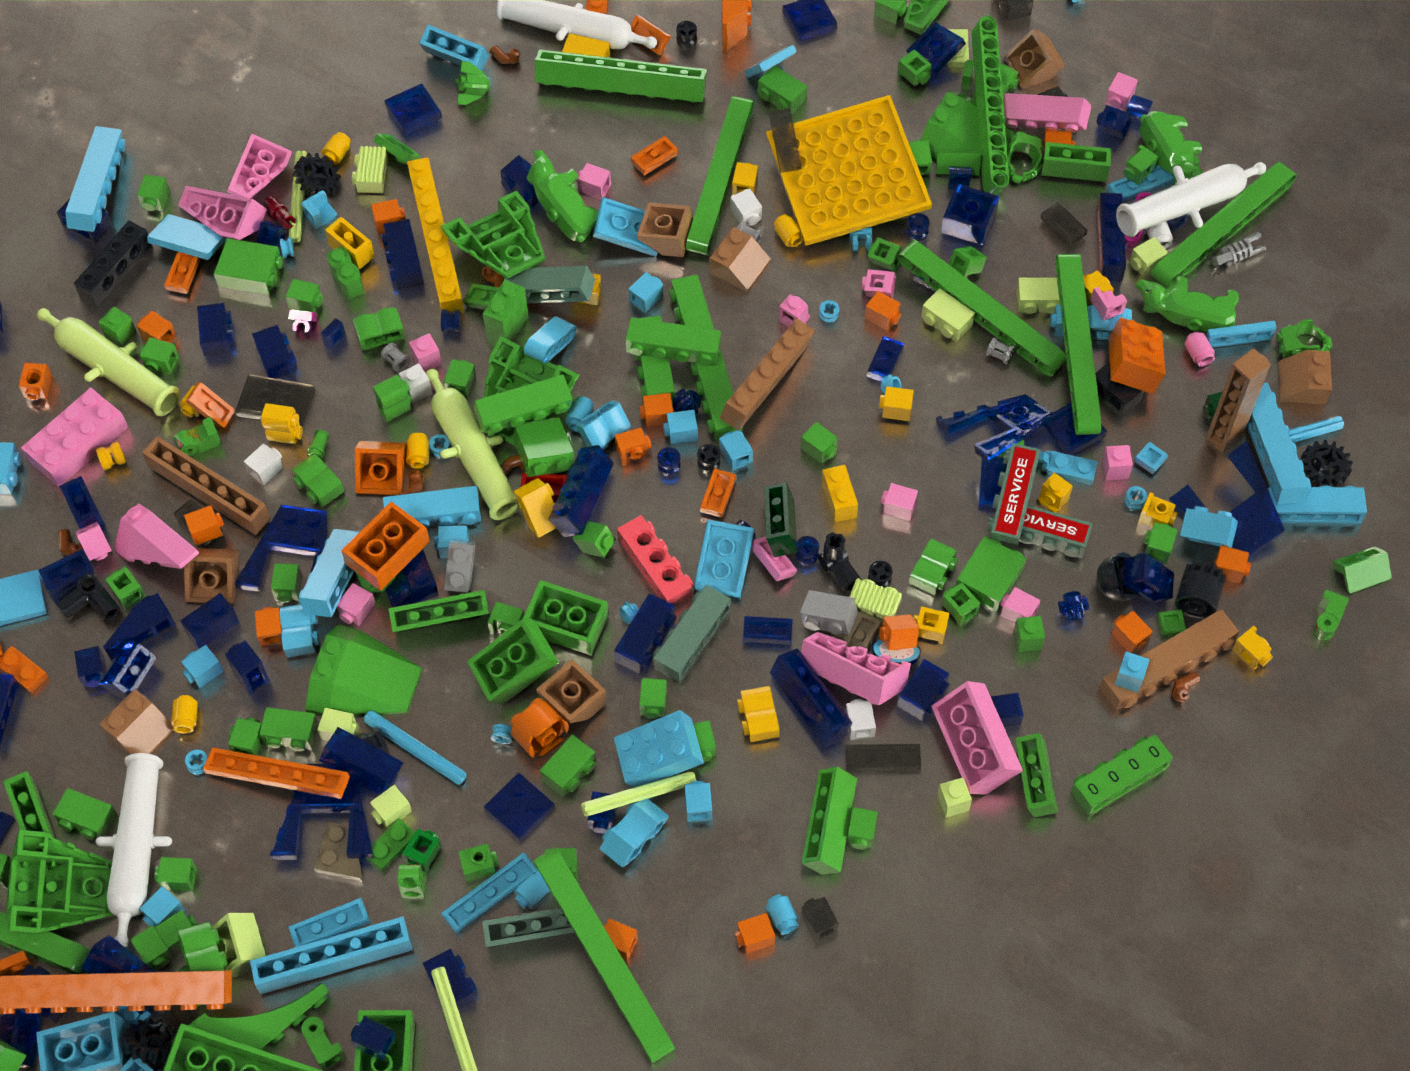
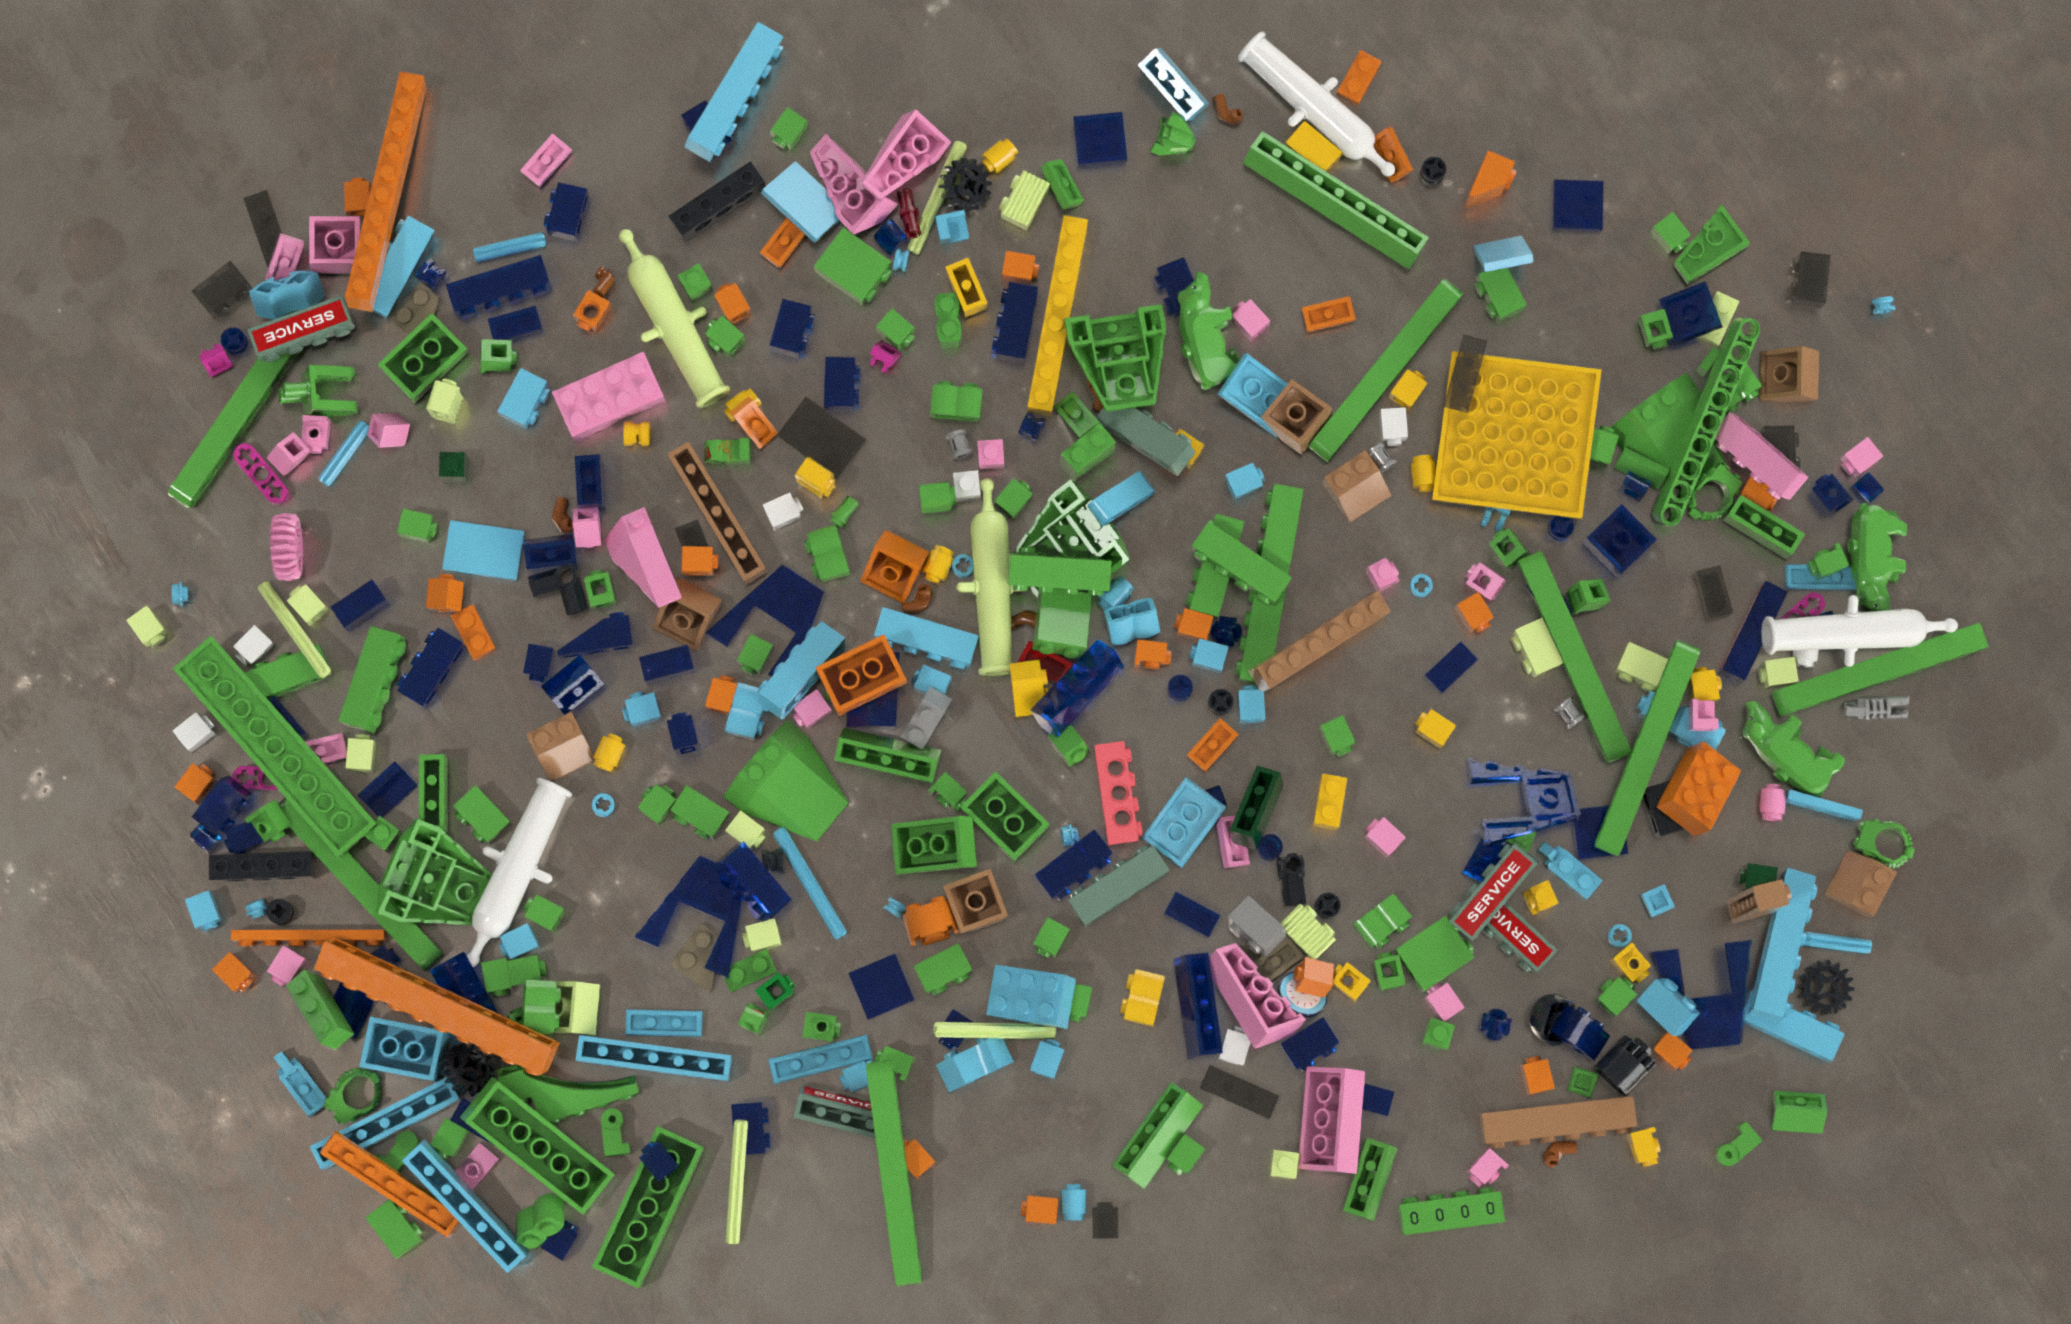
camera: 20 degrees right, 20 degrees up
orange plate [203,747,350,799] -> none
clear blue tile [321,318,346,350] -> none
medium azure plate [881,375,901,394] -> none
bright pink brick [1102,445,1133,481] -> none
medium azure brick [1114,652,1150,693] -> none
none -> dark orange arm [593,266,614,298]
none -> bright pink brick [1467,1148,1509,1189]

